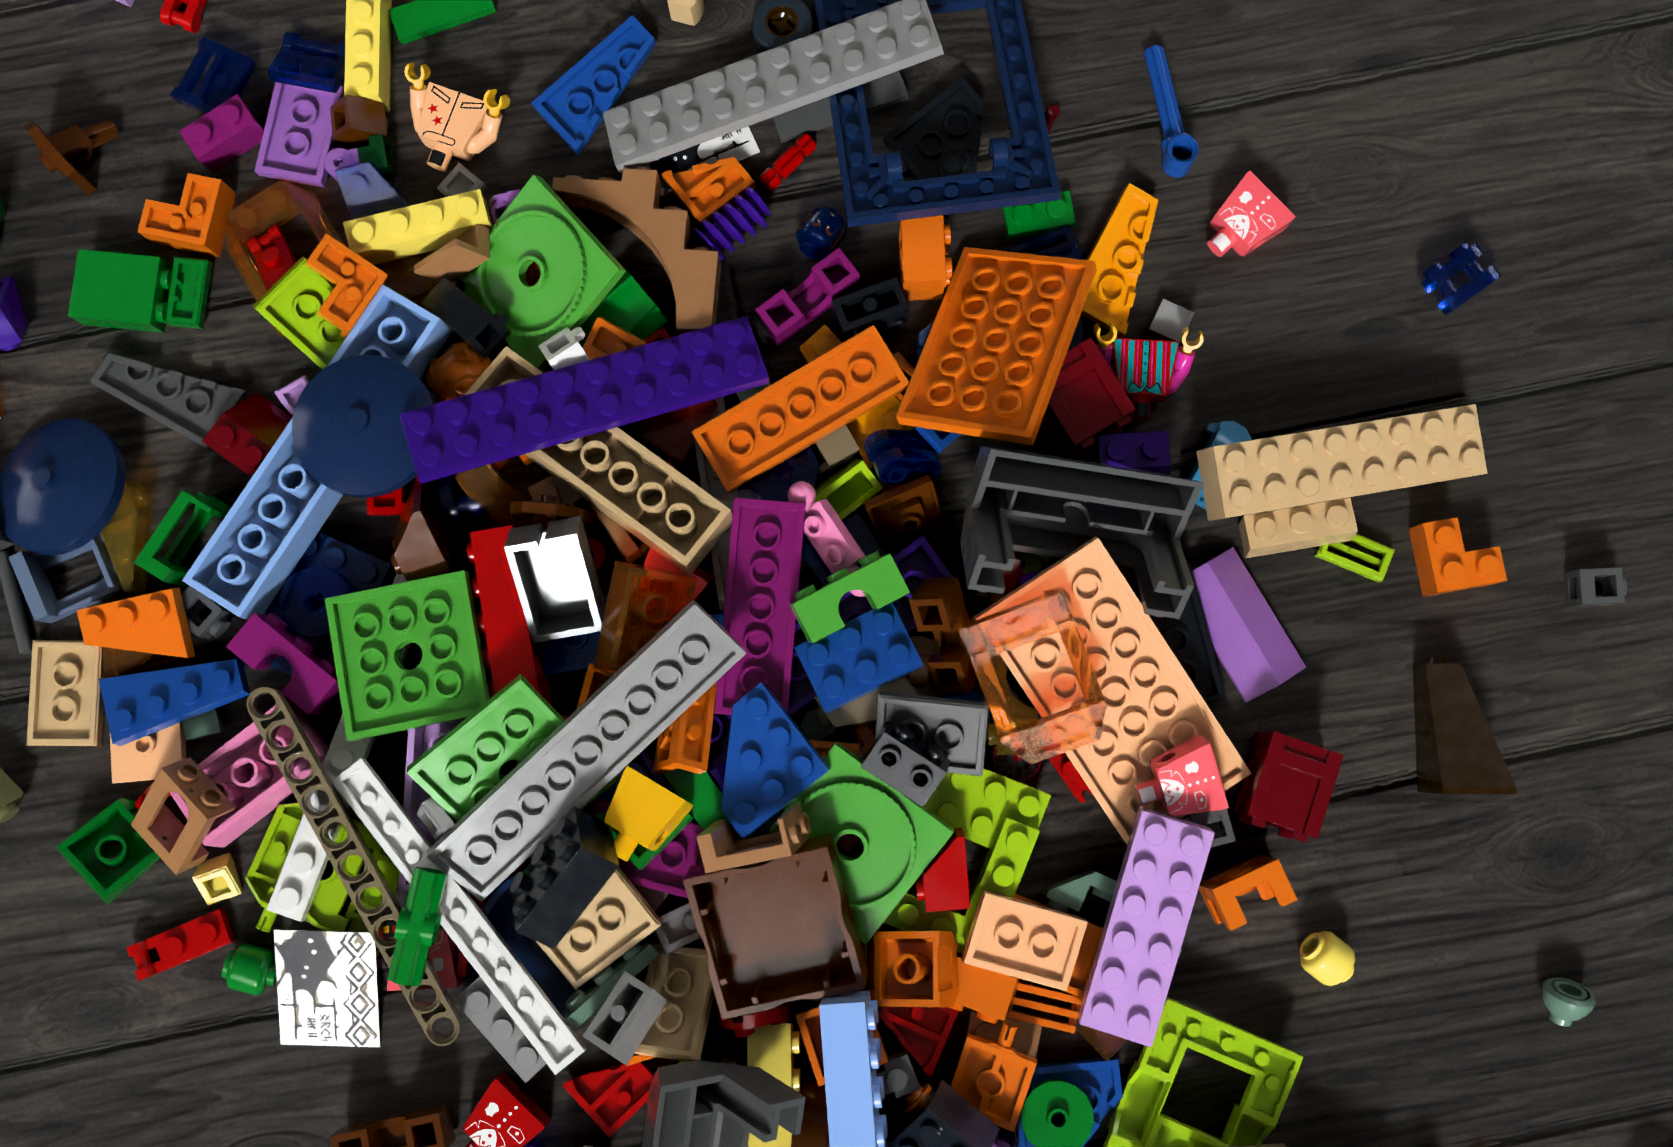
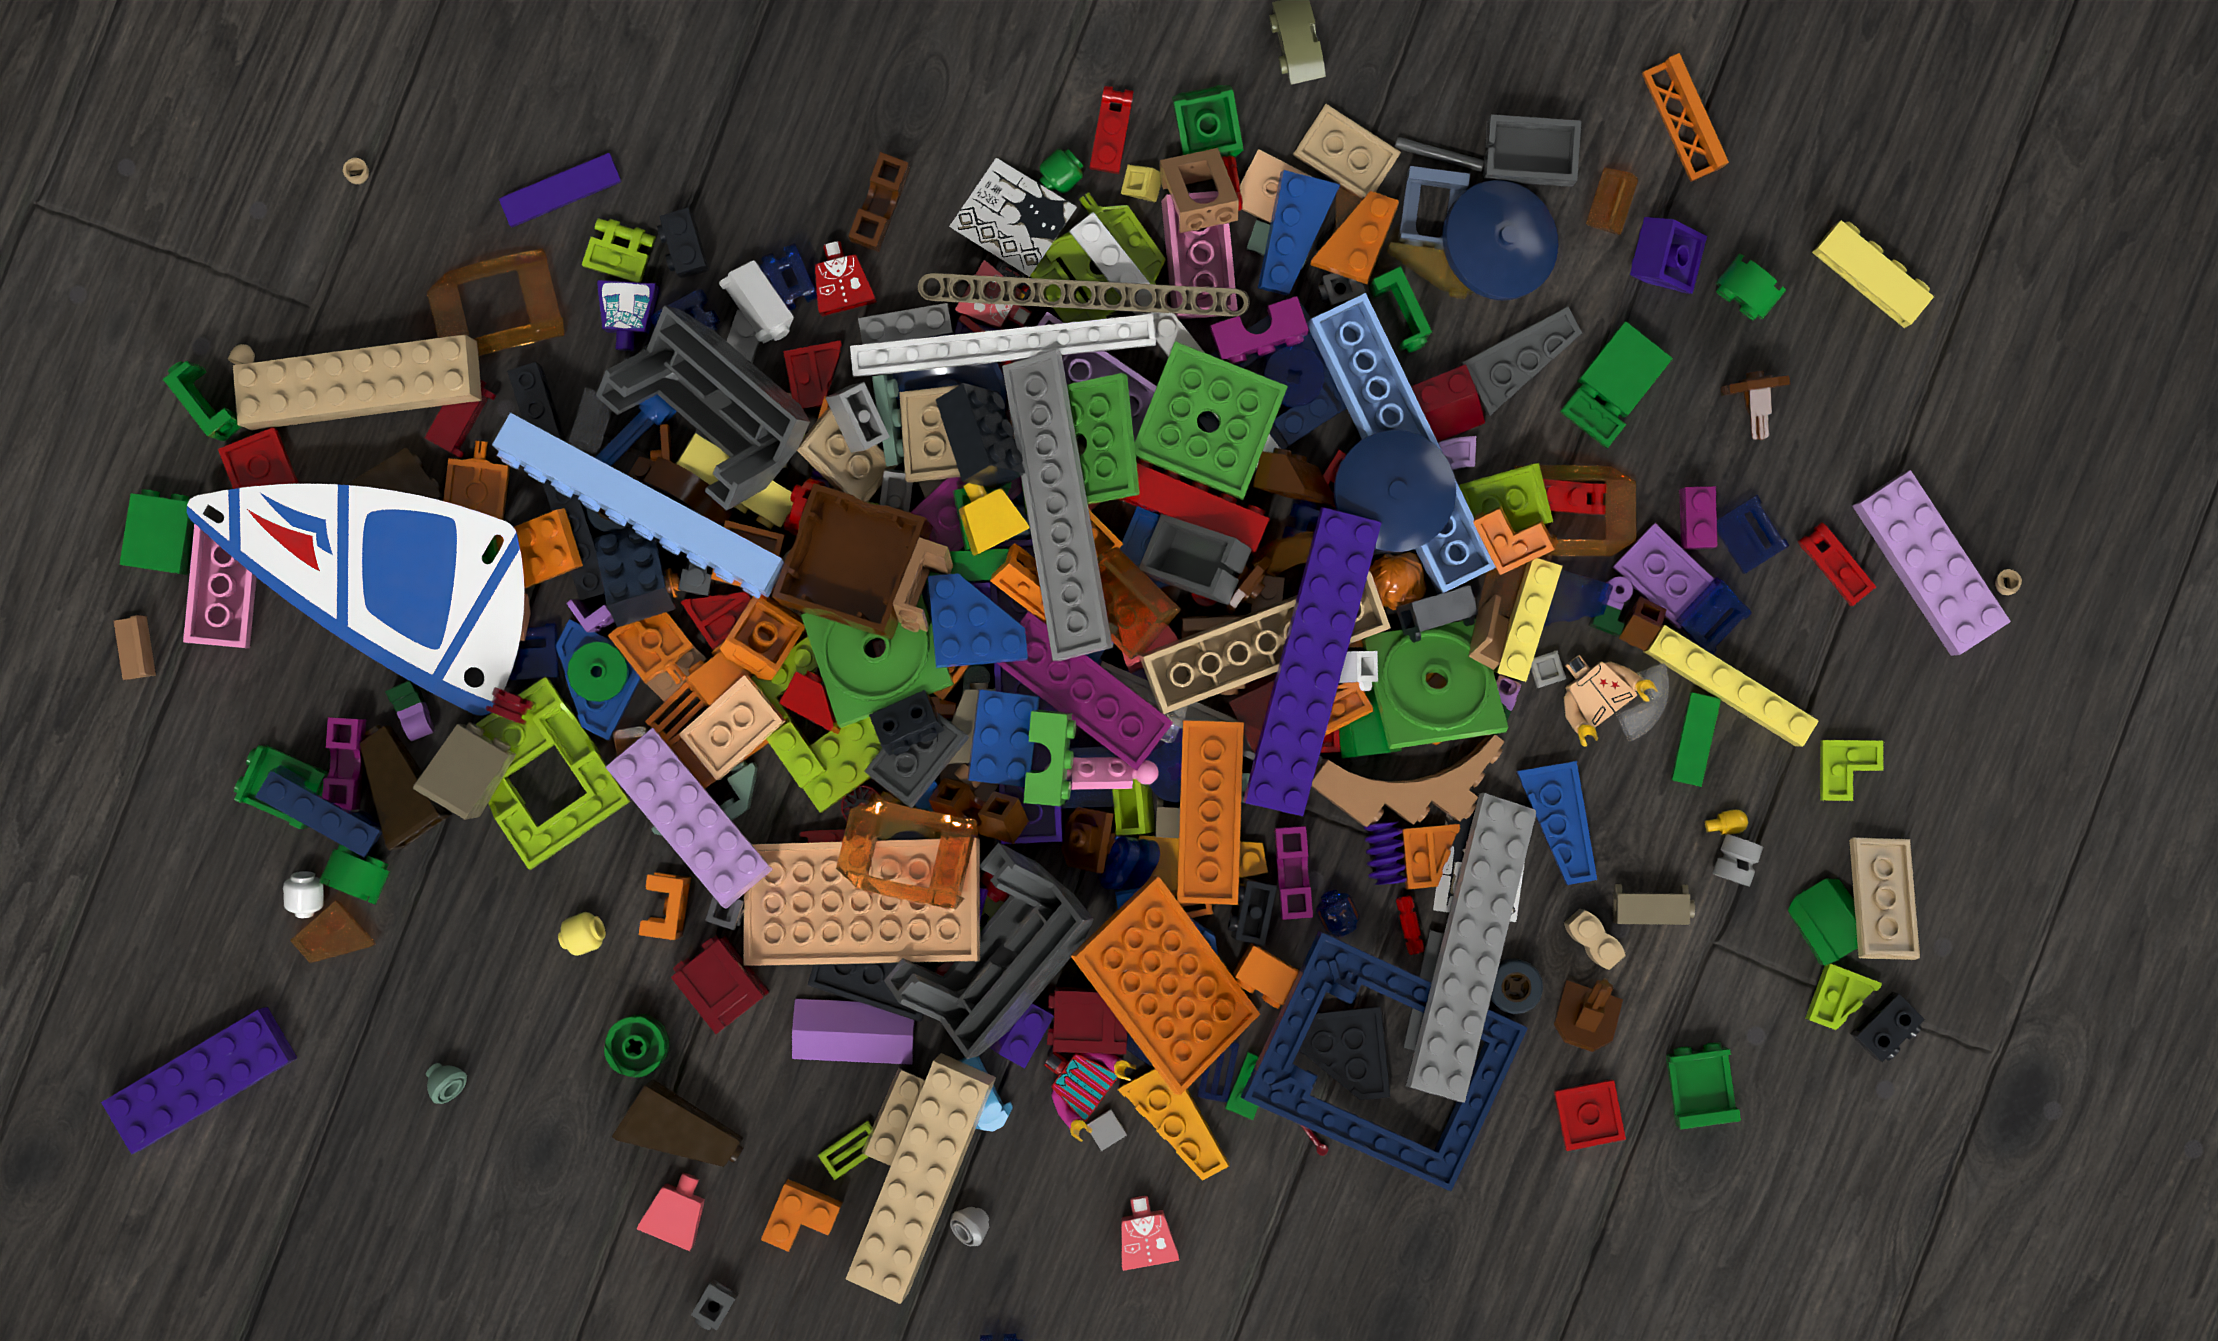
camera: 120 degrees right, 5 degrees up
orange panel [137,173,236,258] -> none
green piece [387,867,448,986] -> none
light grey tile [416,797,455,841] -> none
coral torso [1135,735,1229,816] -> none
blue axle [1144,45,1199,178] -> none
none -> green brick [604,1014,670,1077]
none -> coral torso [637,1173,705,1251]
none -> light grey cone [950,1207,989,1246]
none -> clear brick [1616,662,1669,741]

